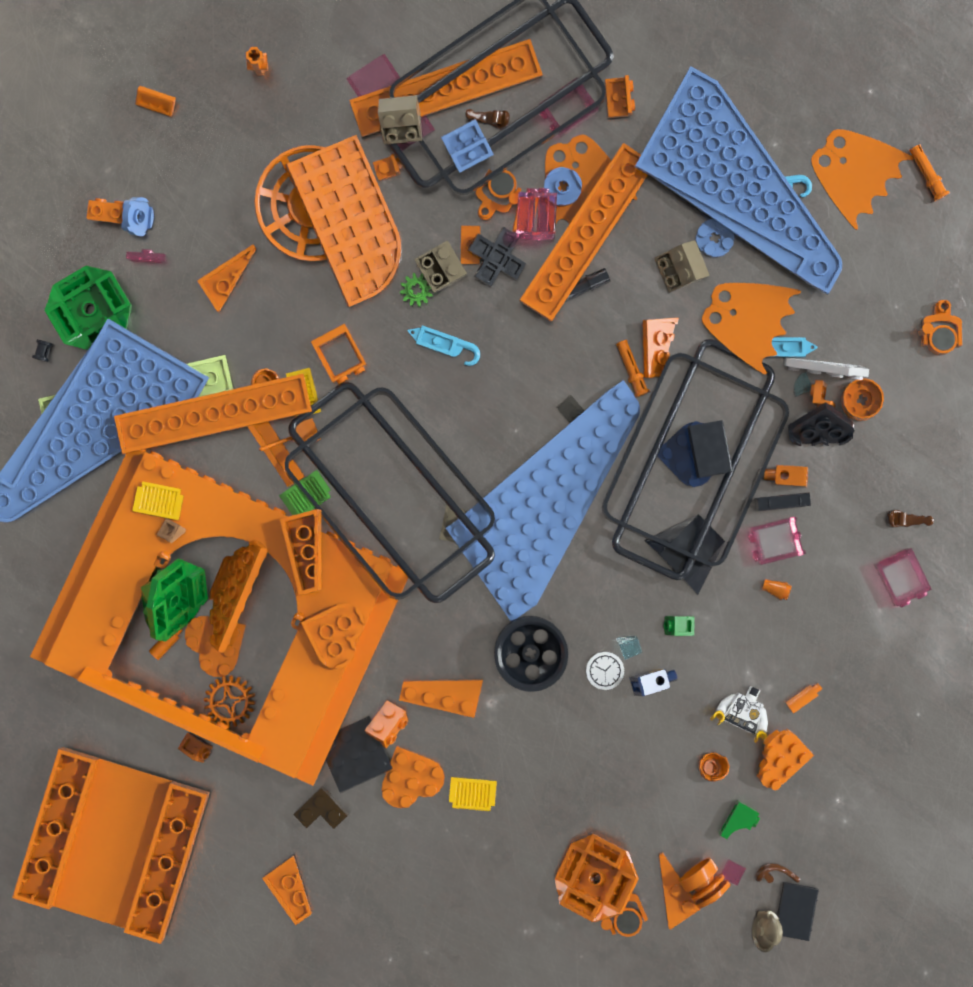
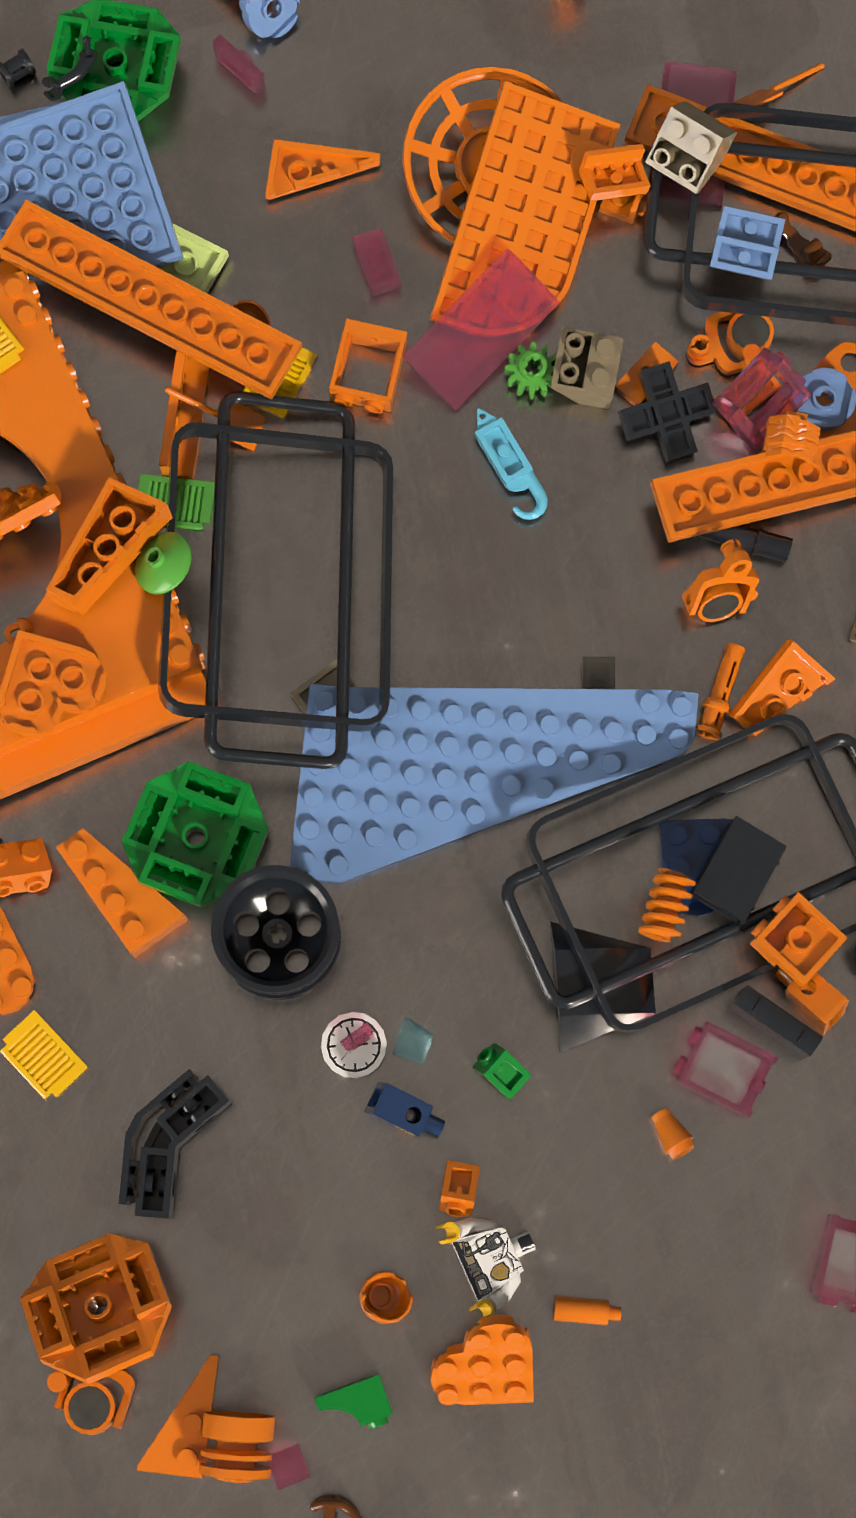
camera: 40 degrees right, 10 degrees down
none -> black piece [42,36,98,101]
none -> black brick [118,1069,232,1218]
none -> green piece [121,761,269,907]
none -> bright green dish [135,532,192,594]
none -> clear pink tile [340,1023,374,1054]
none -> clear pink plate [352,228,402,297]
none -> clear pink piece [403,248,560,411]
none -> orange bracket [439,1160,480,1217]
none -> orange bracket [579,144,651,201]
none -> orange piece [638,868,696,942]
none -> orange piece [681,539,759,622]
none -> orange piece [732,63,824,107]
none -> orange plate [750,892,848,987]
none -> orange hair [763,411,821,465]

